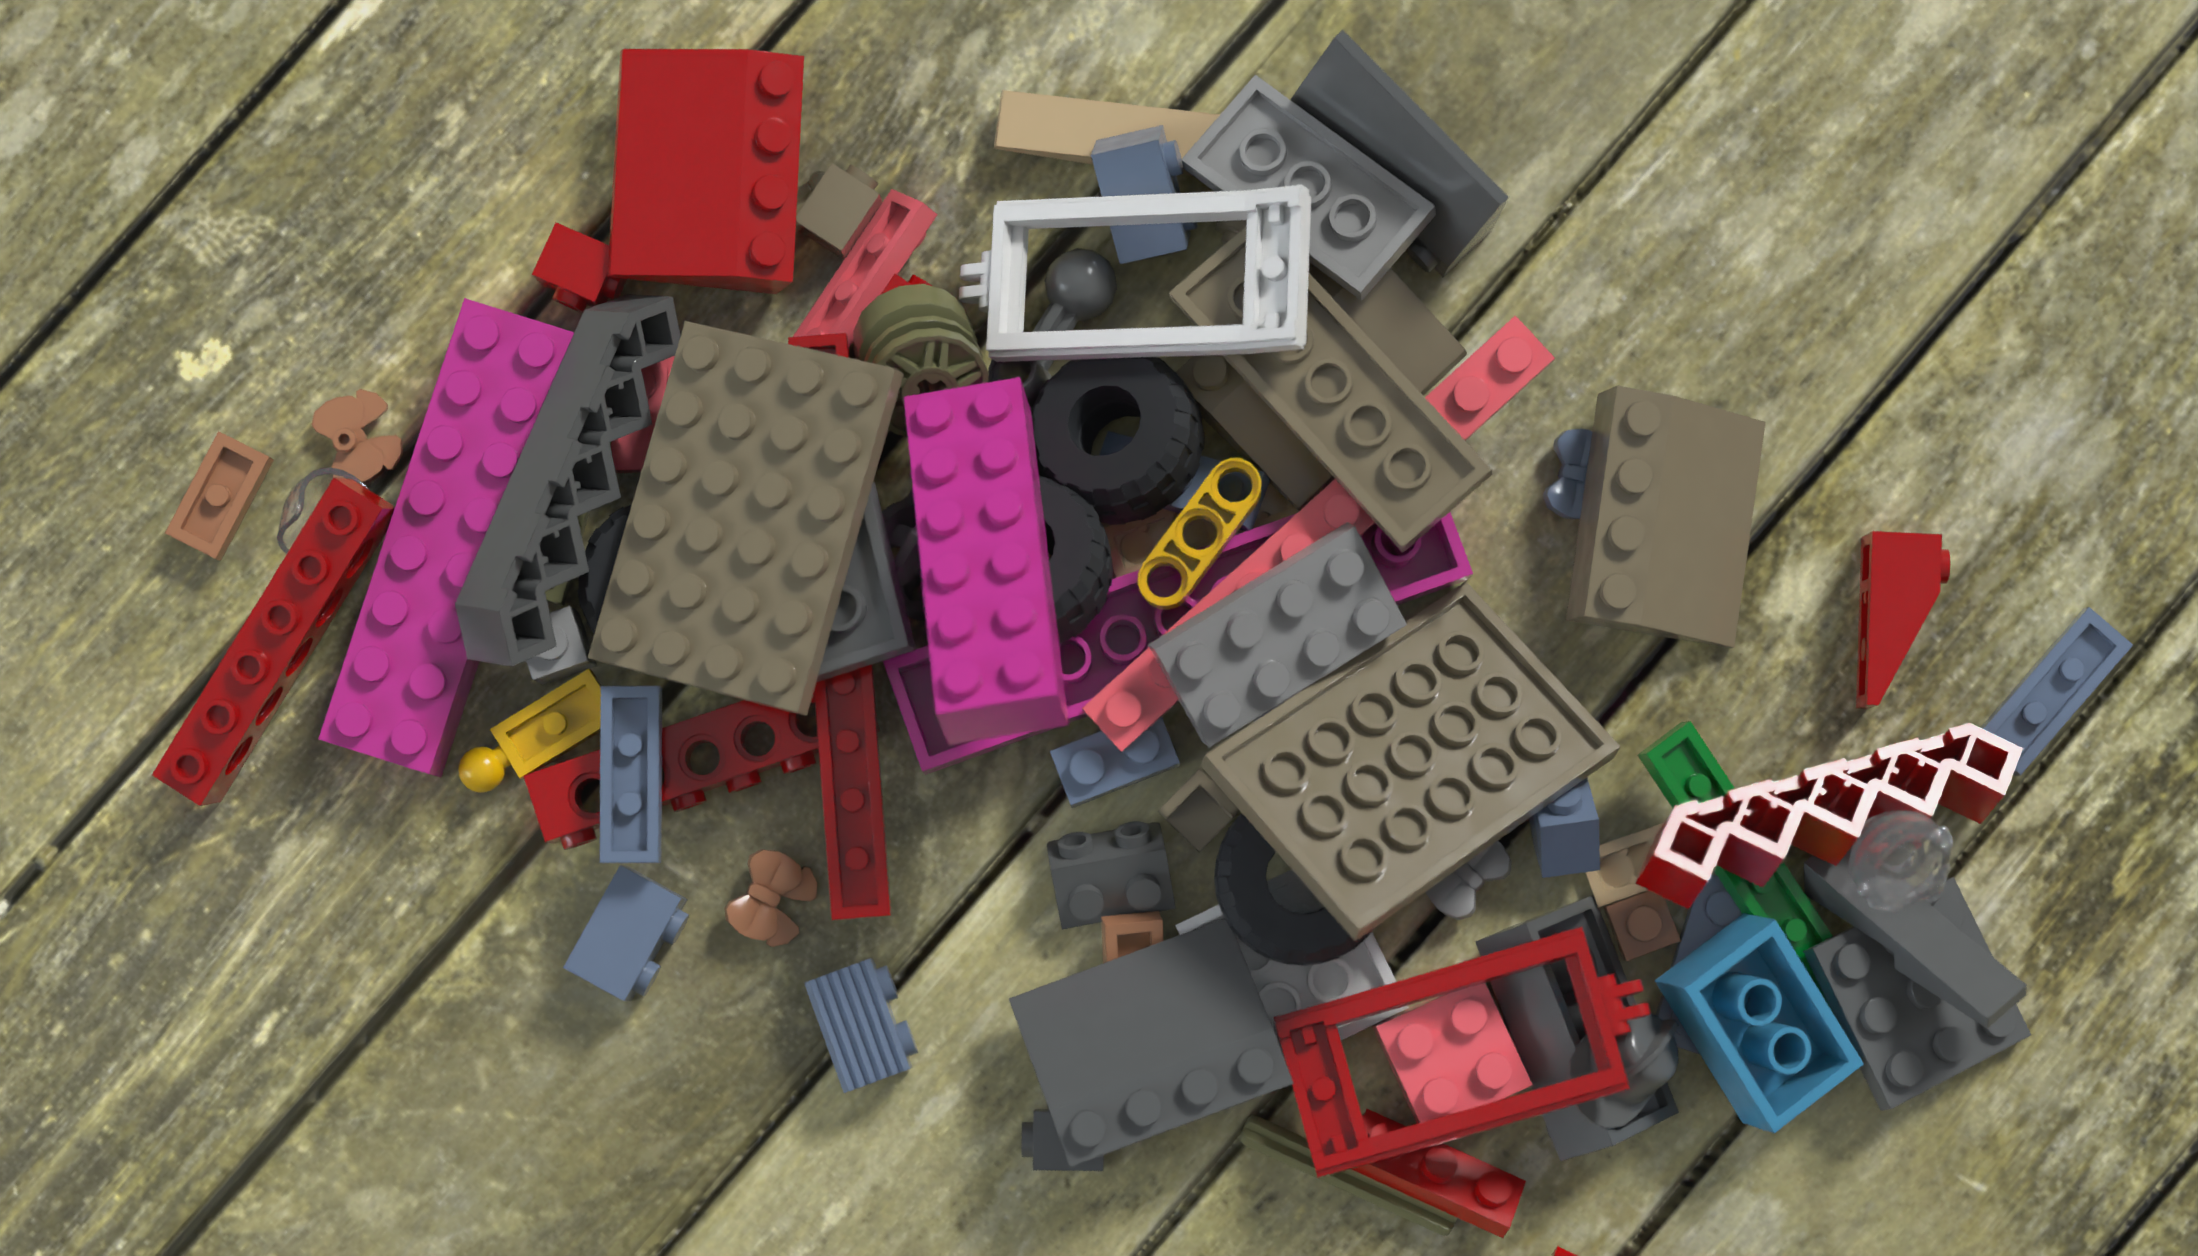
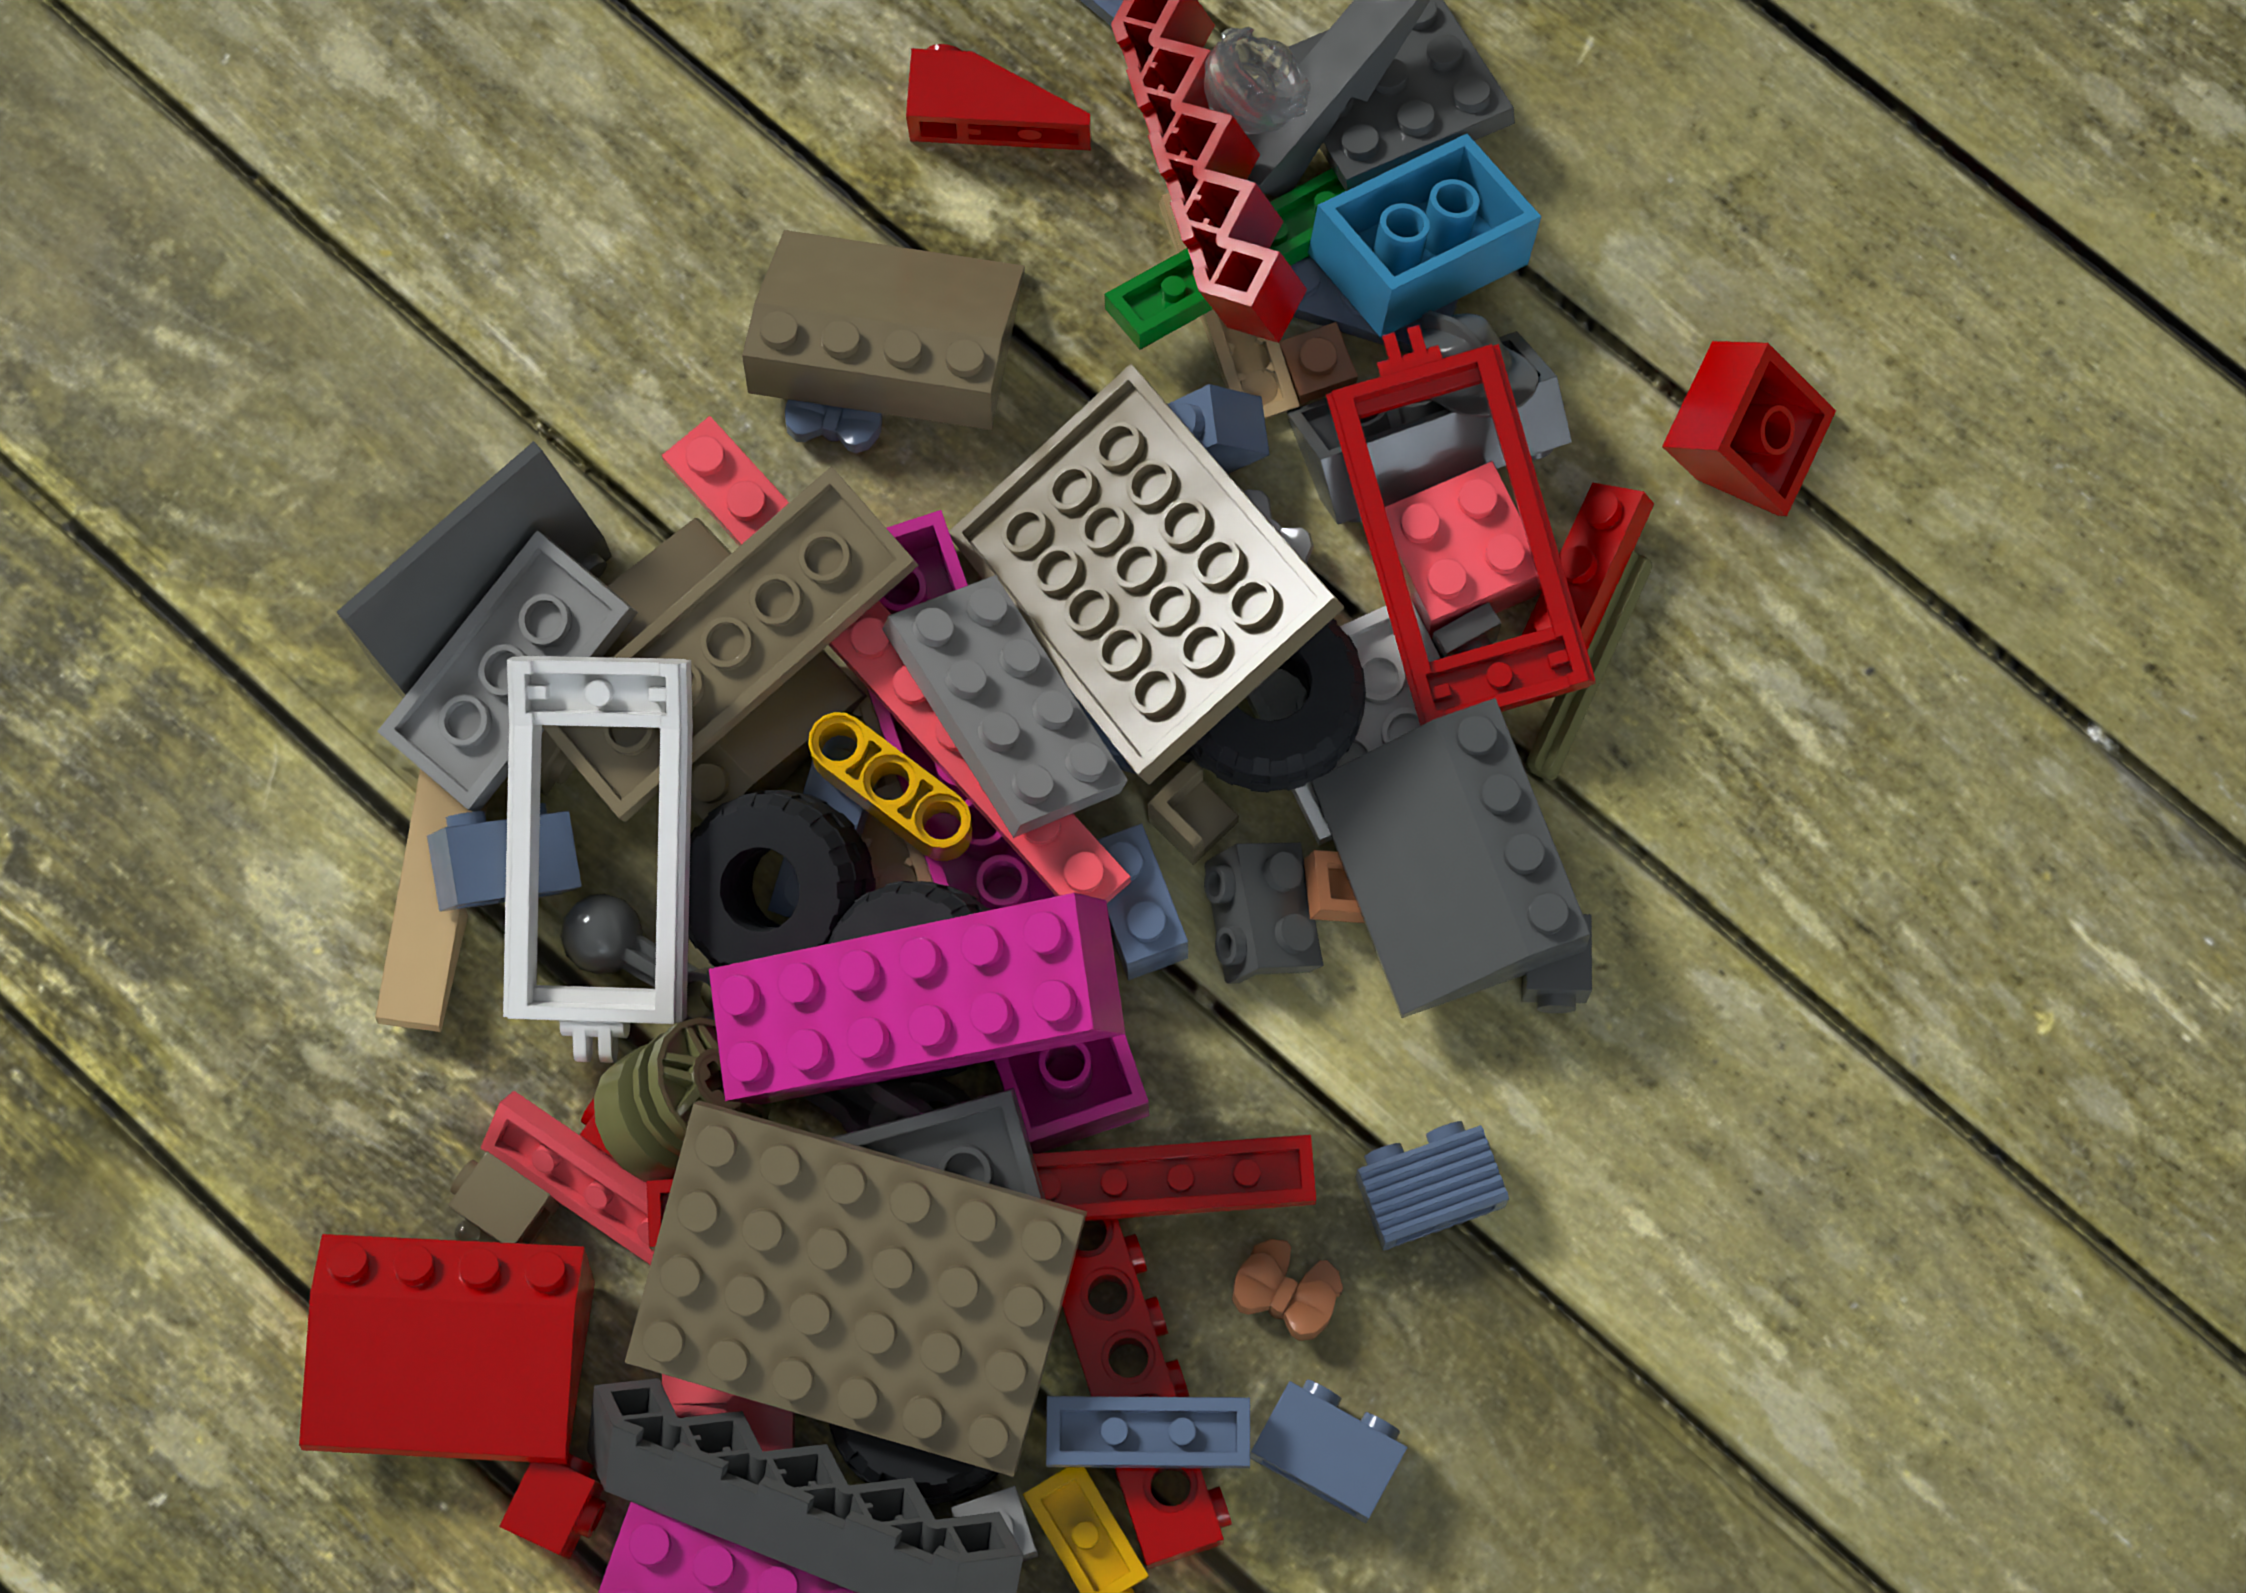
camera: 90 degrees left, 10 degrees down
none -> dark grey plate [1432,602,1502,658]

